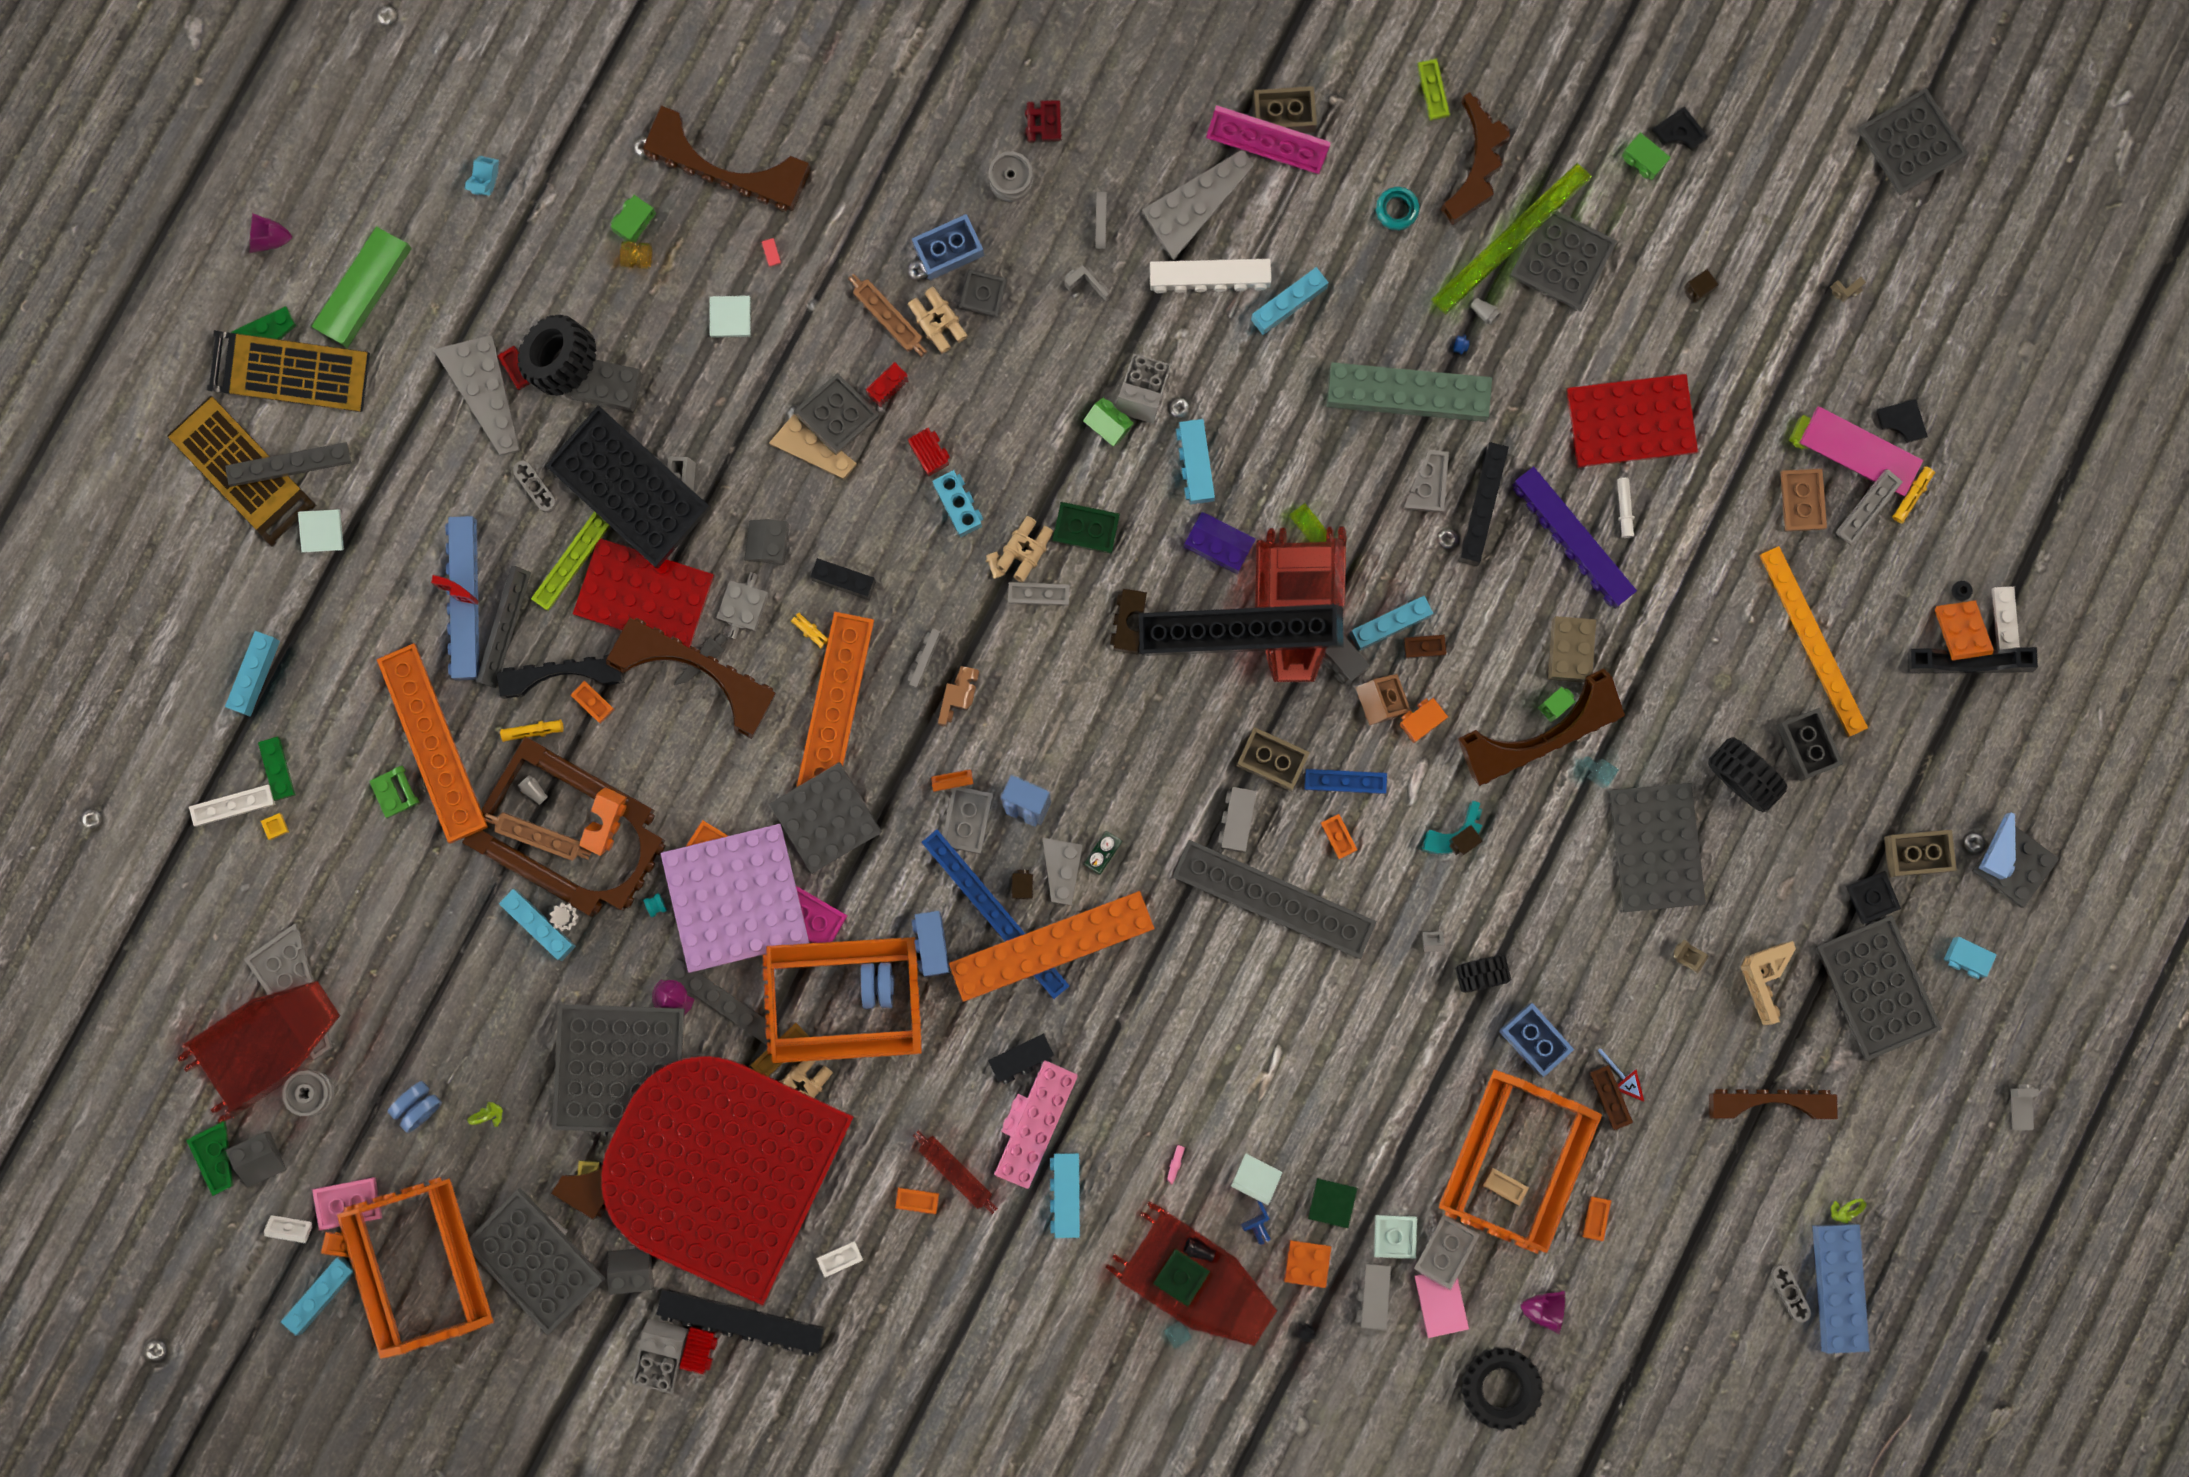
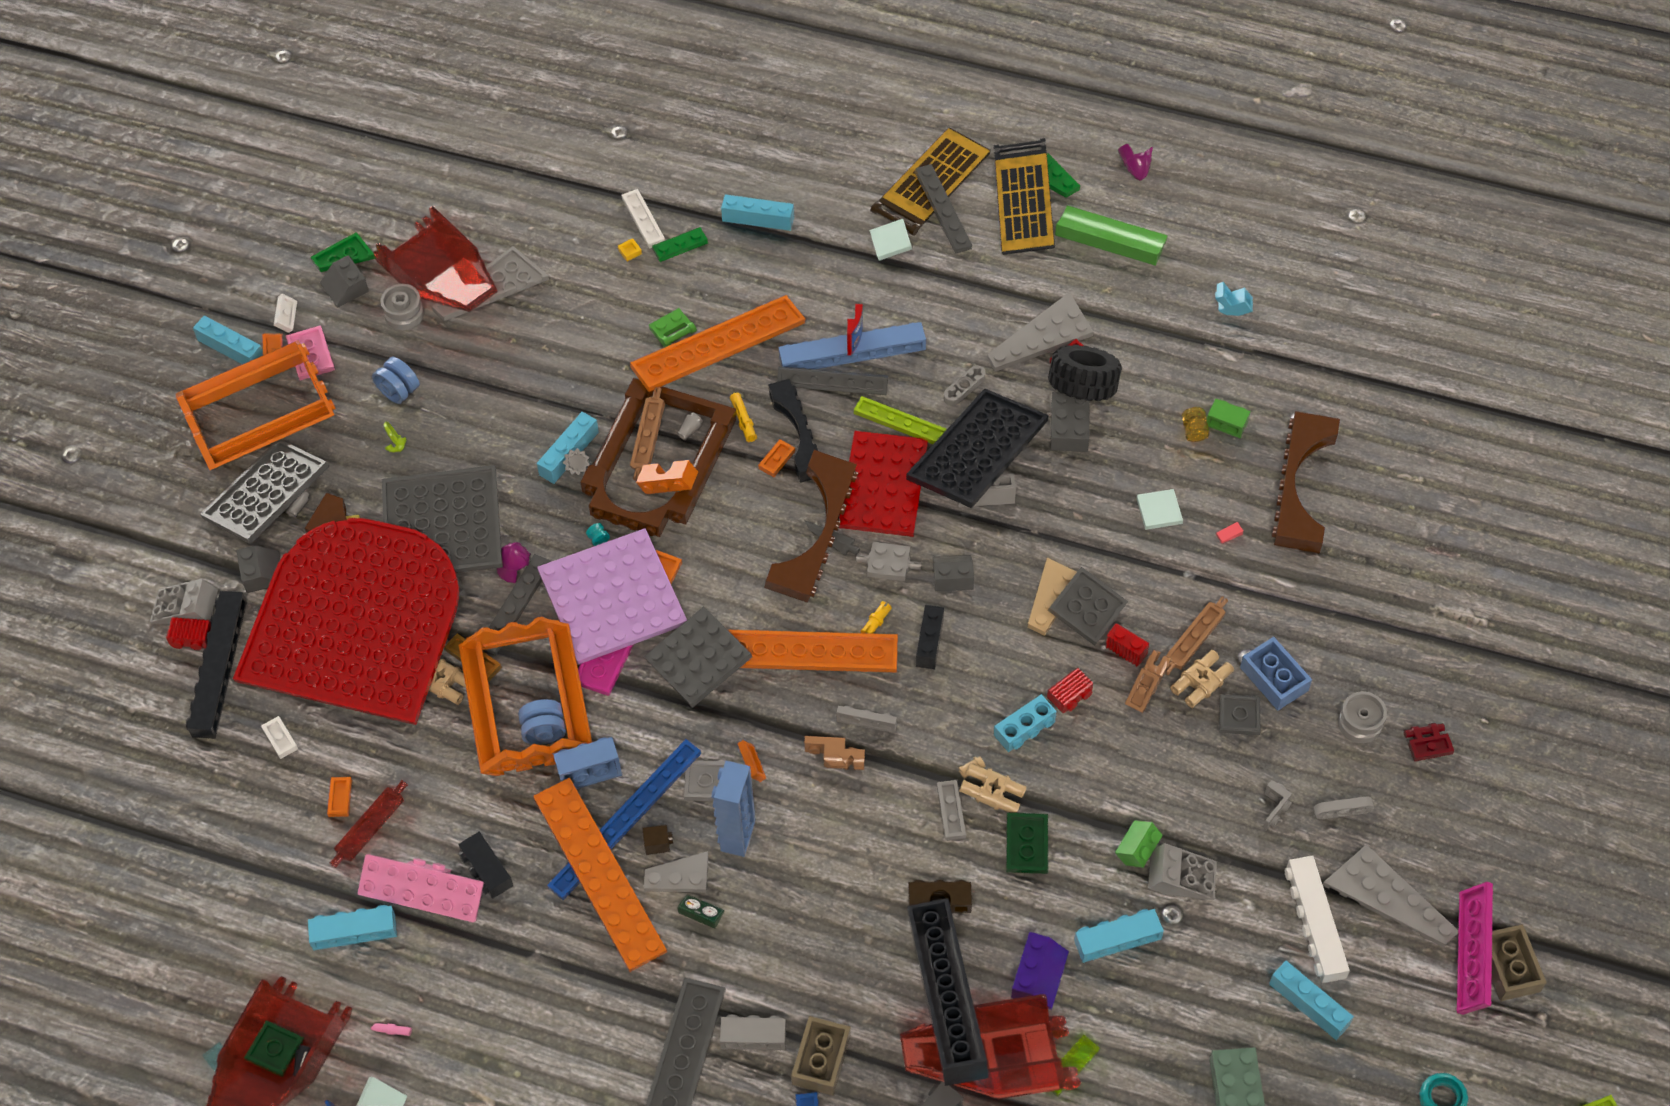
camera: 85 degrees right, 25 degrees down
none -> medium nougat plate [1125,650,1172,713]

